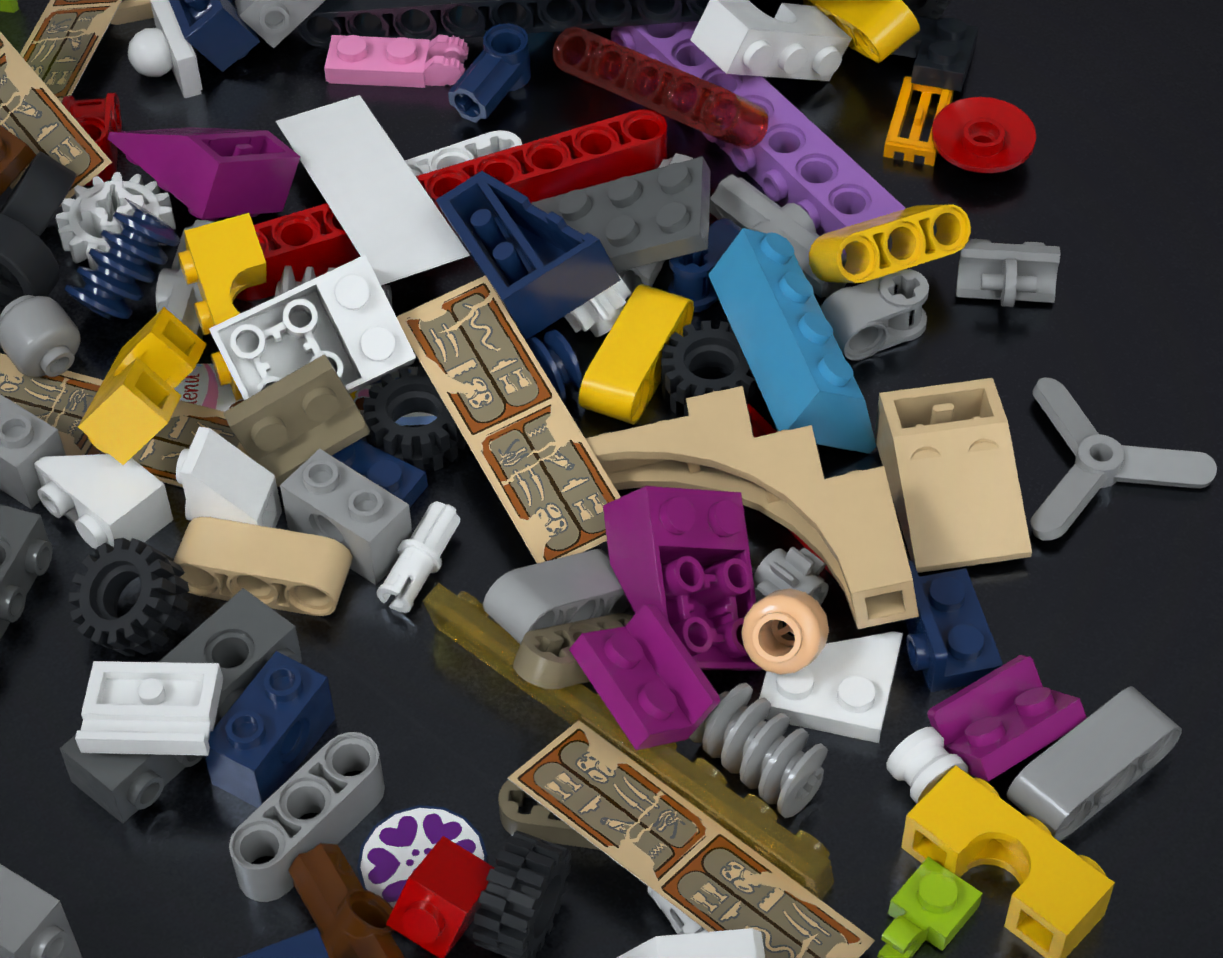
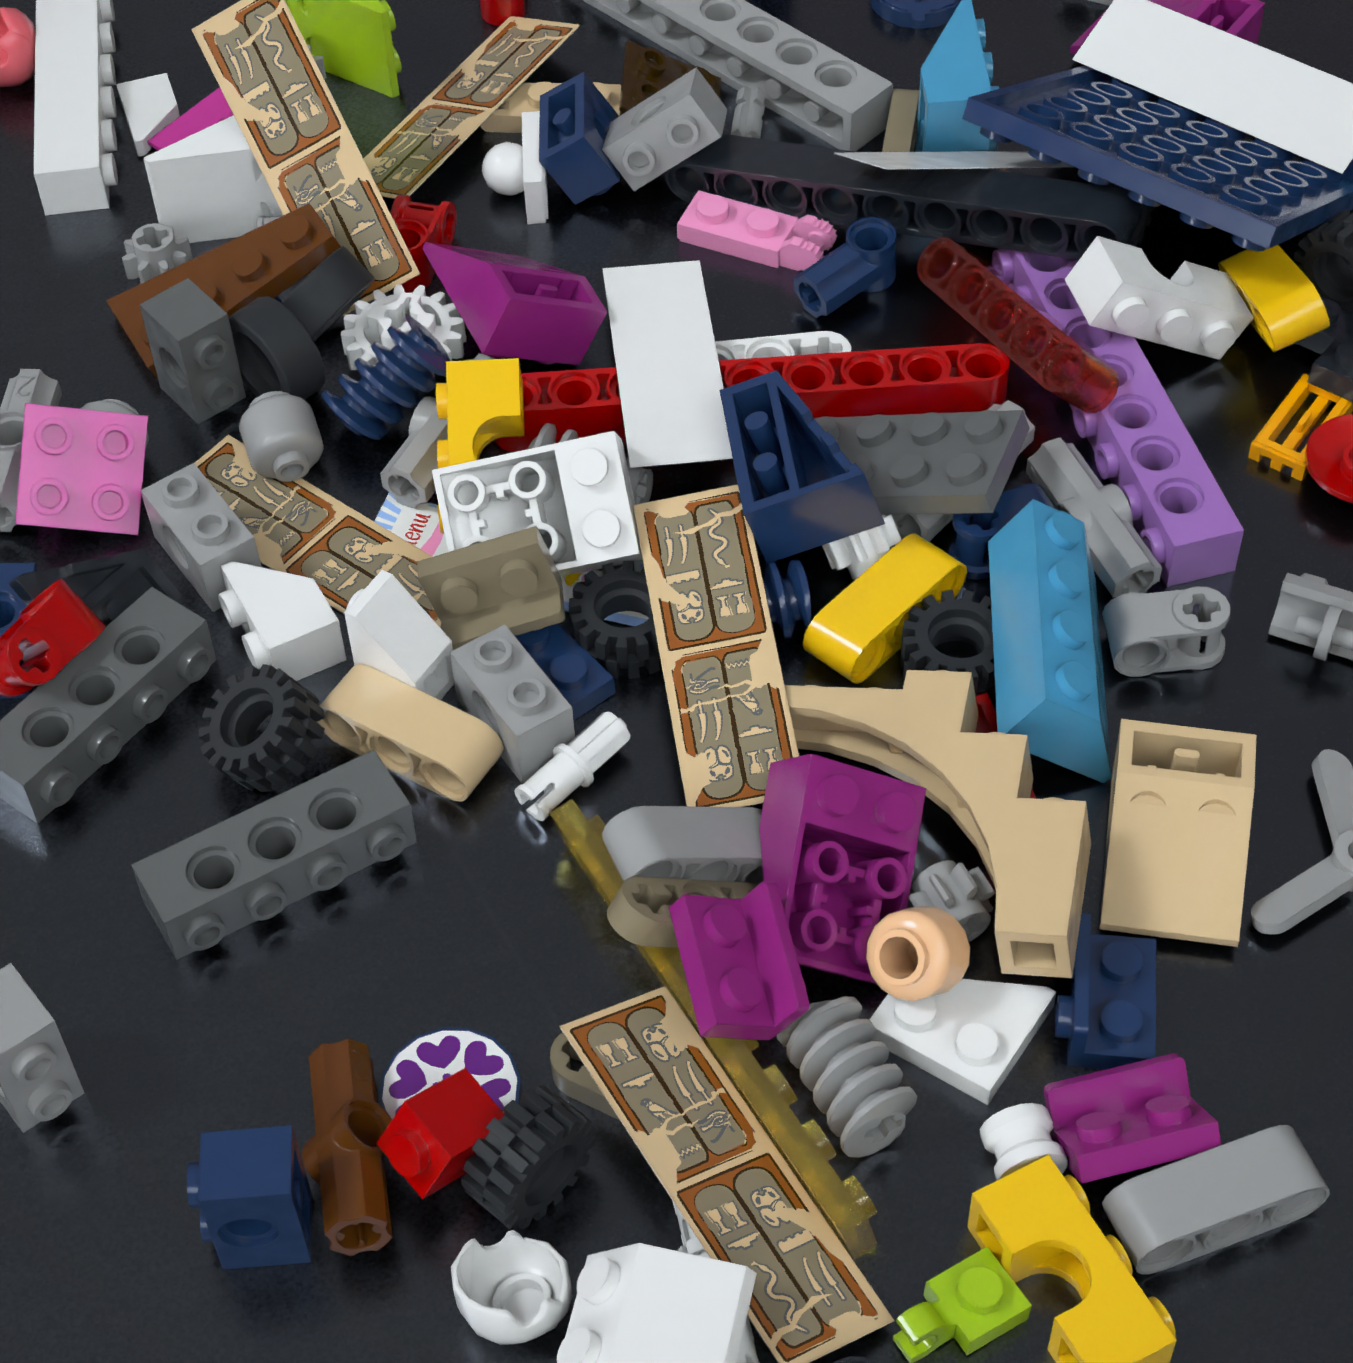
camera: 20 degrees right, 0 degrees up
white plate [75,661,223,756] -> none
yellow arch [78,307,206,465] -> none
dark blue brick [205,651,335,808] -> none
light grey beam [229,732,385,902] -> none
yellow beam [809,204,971,283] -> none

